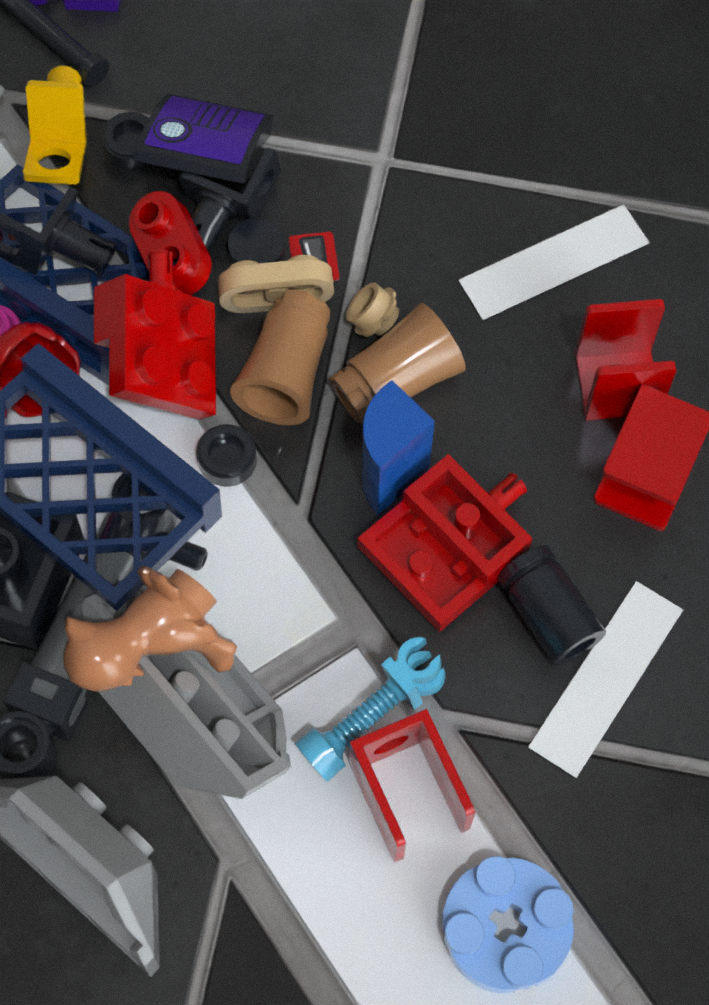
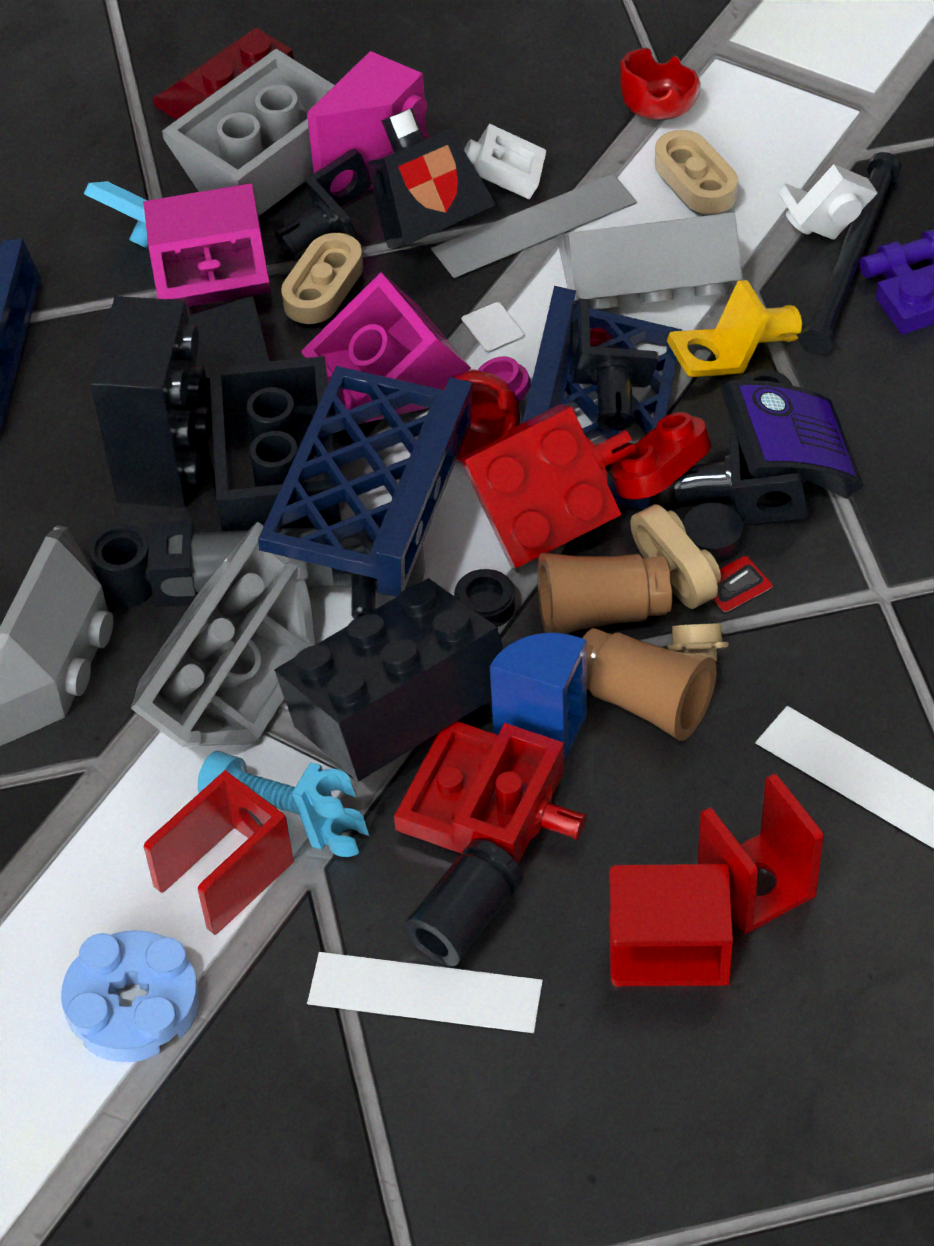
camera: 70 degrees right, 15 degrees down
nougat animal [63,565,237,691] -> none
none -> black brick [274,578,503,782]

